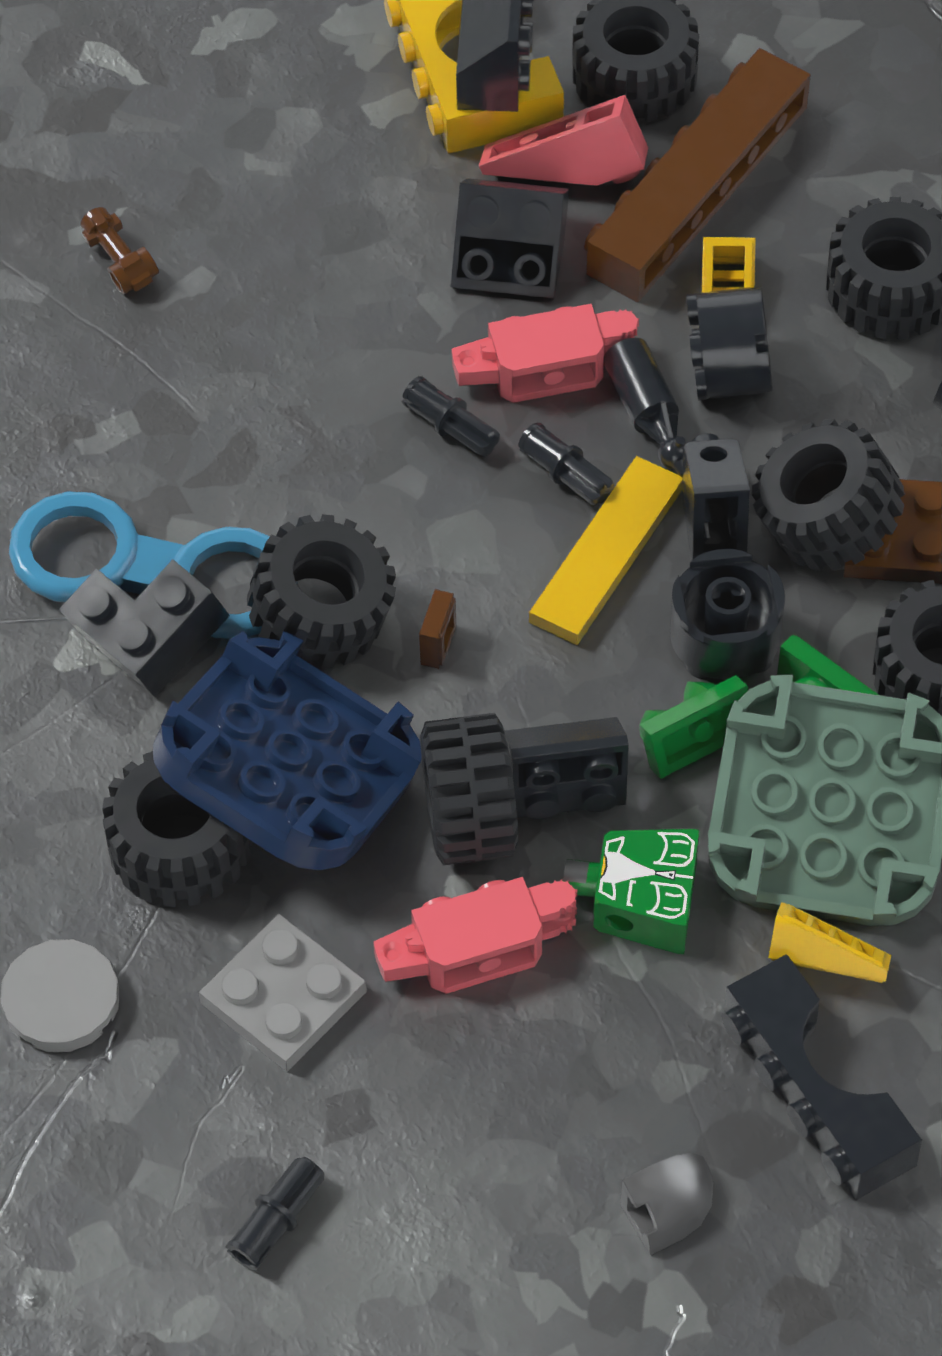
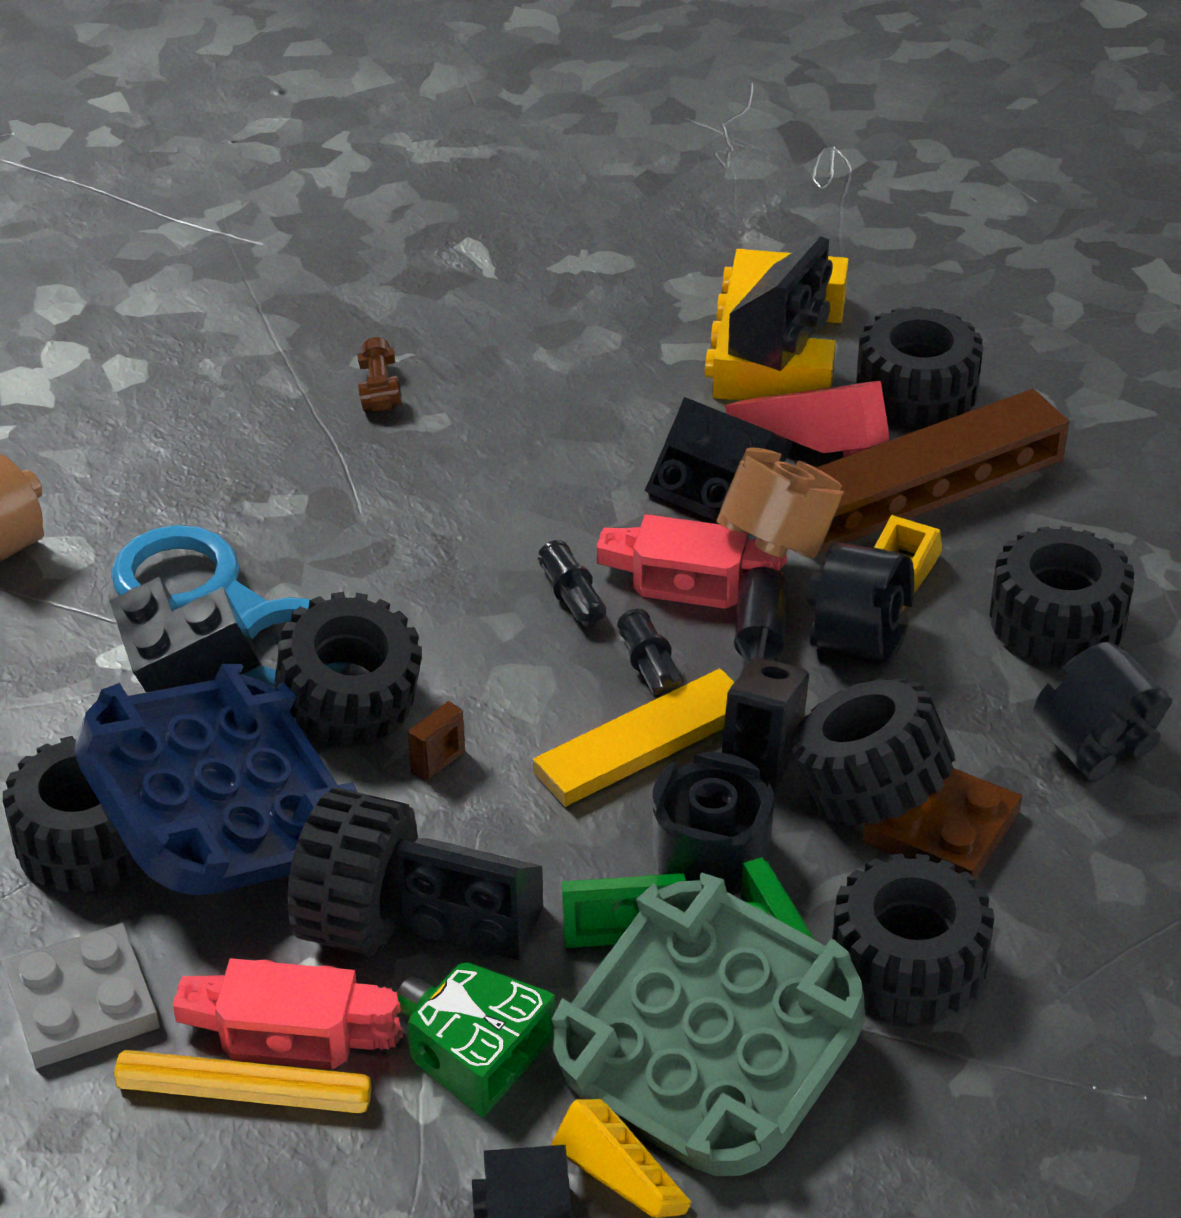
camera: 25 degrees right, 15 degrees down
none -> yellow axle [114,1050,372,1114]
none -> medium nougat brick [717,448,844,559]

